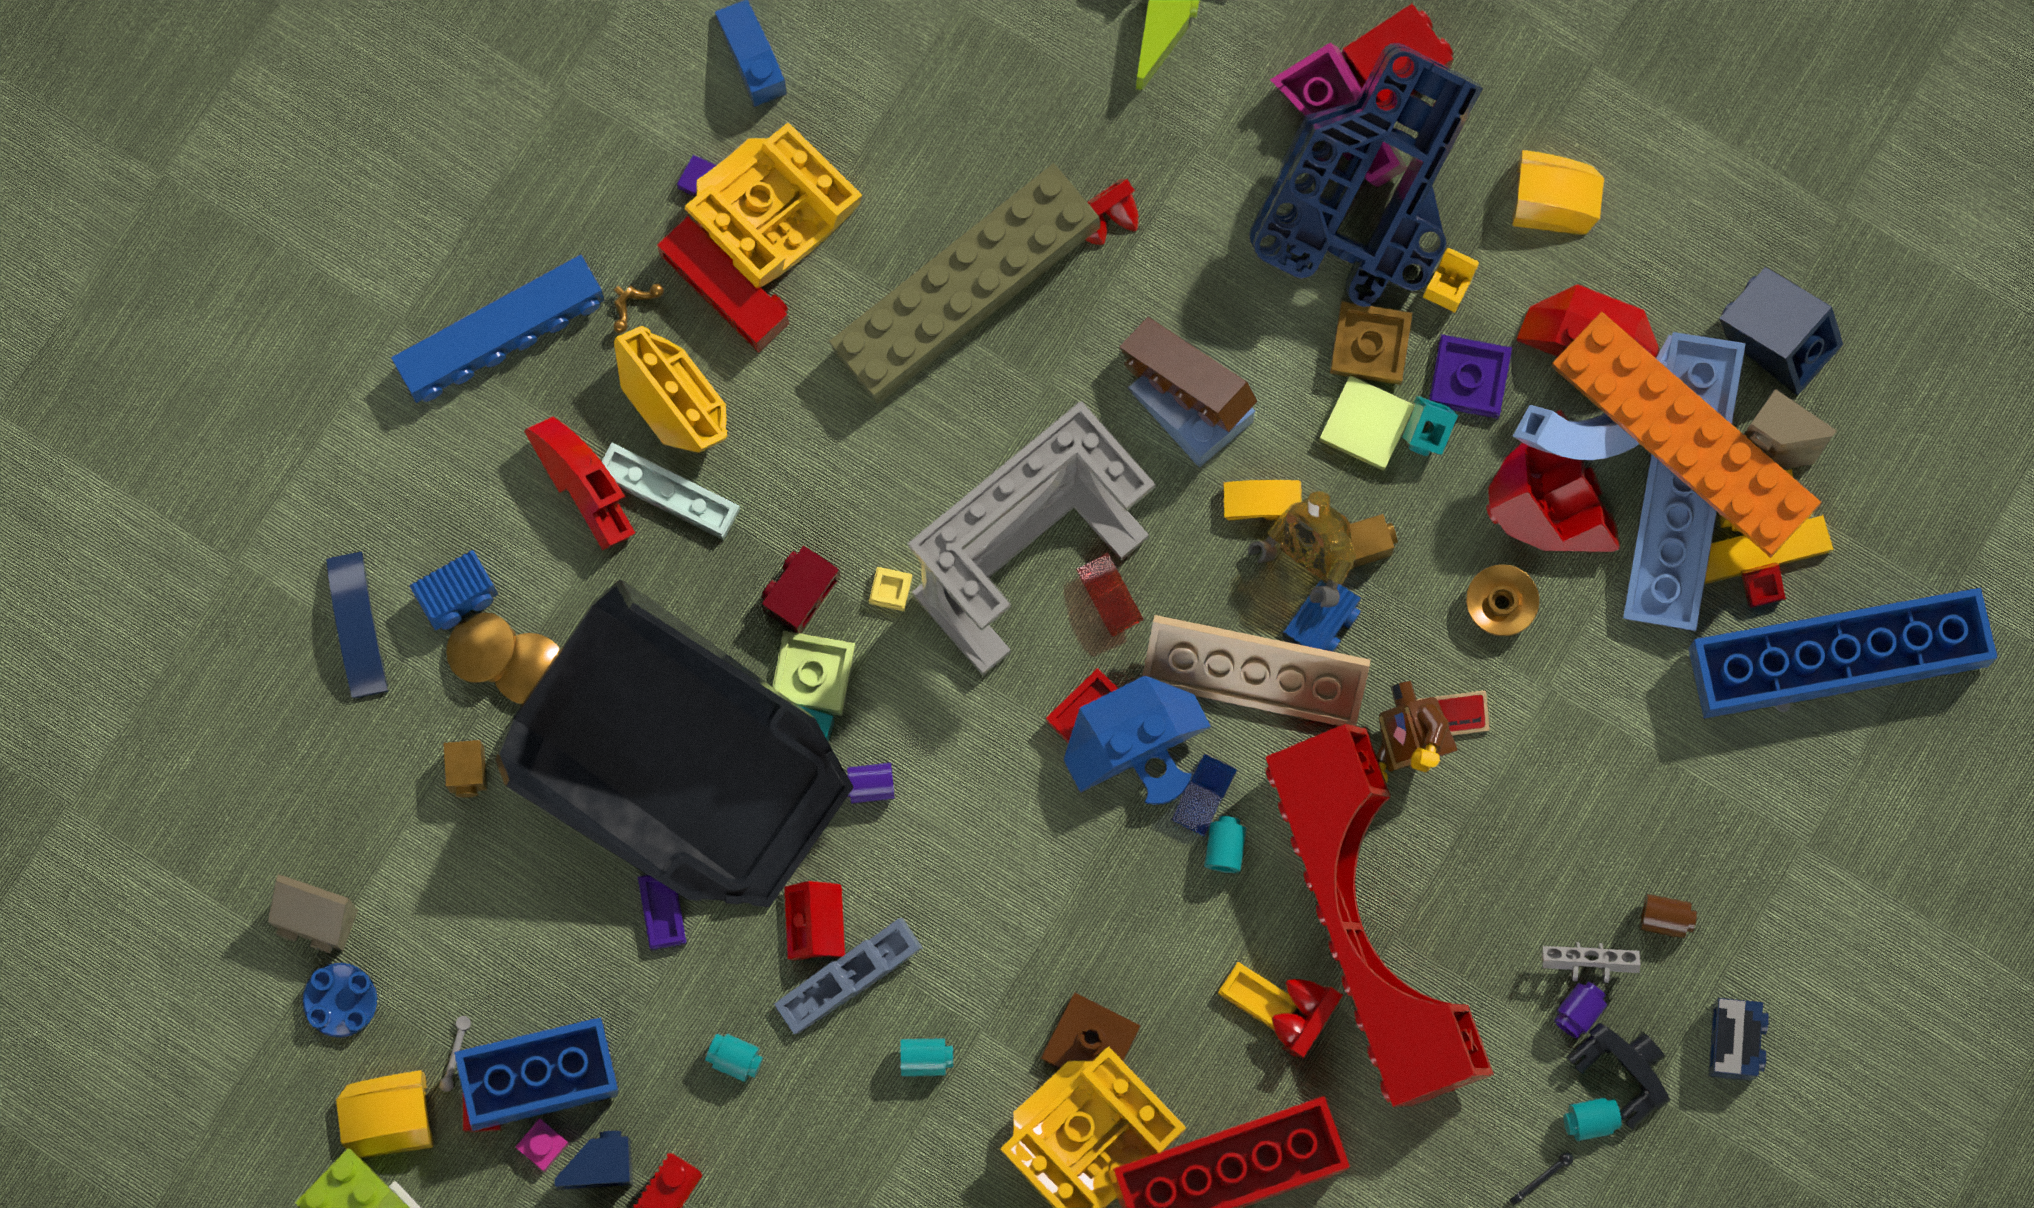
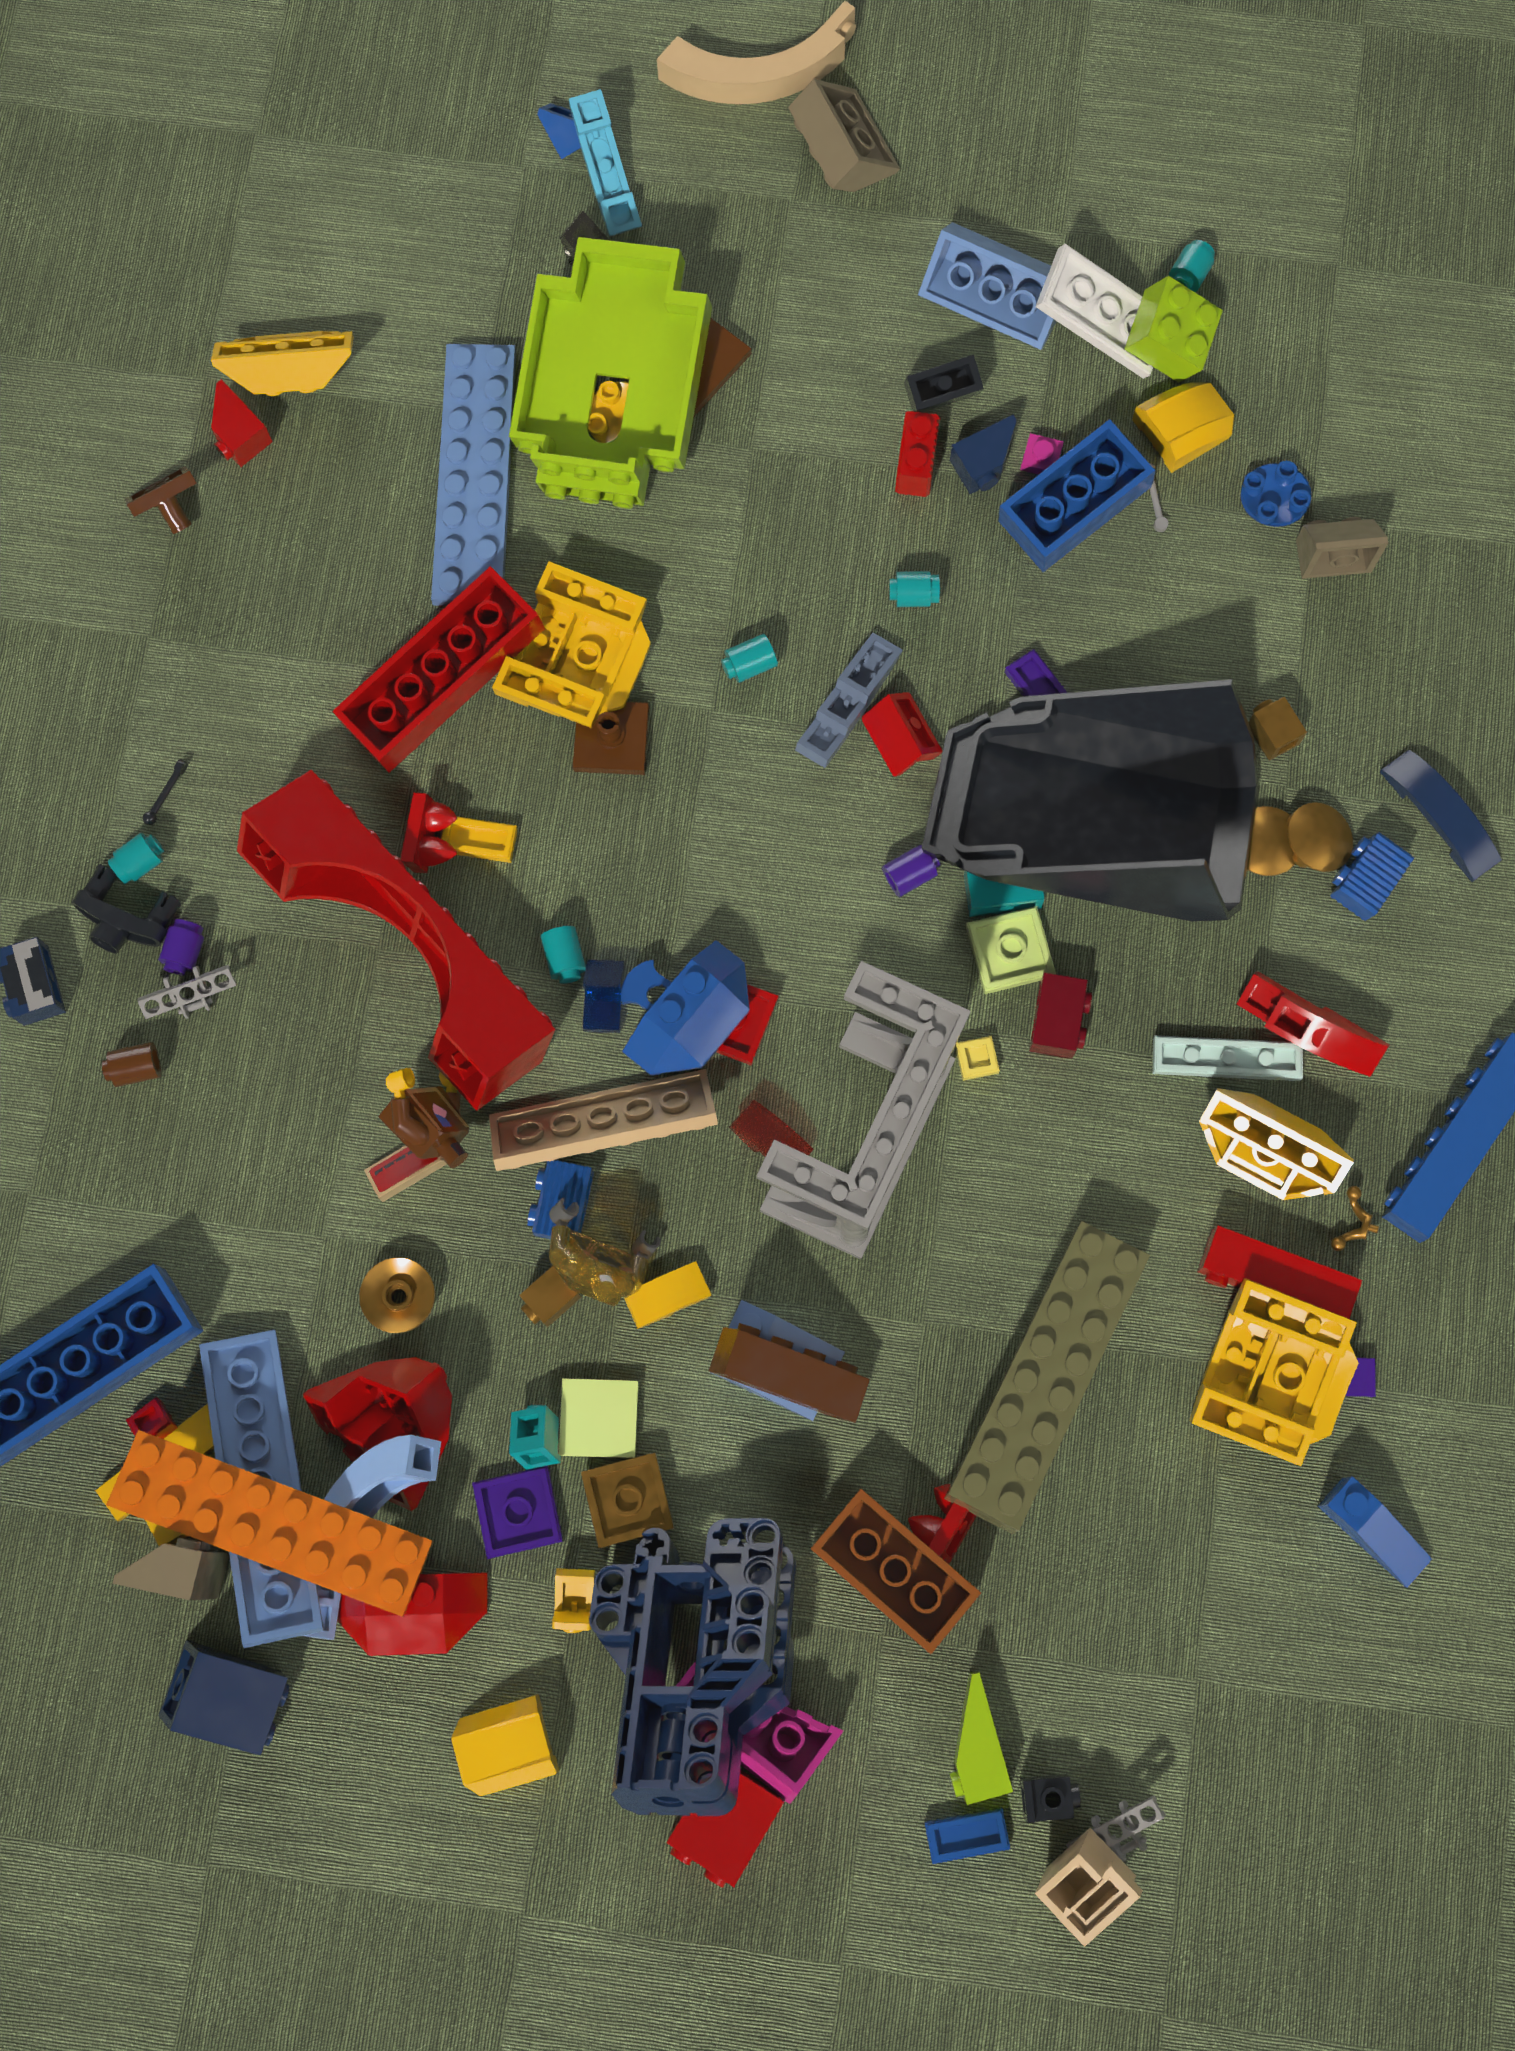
camera: 160 degrees right, 0 degrees up
none -> dark orange brick [810,1489,981,1654]

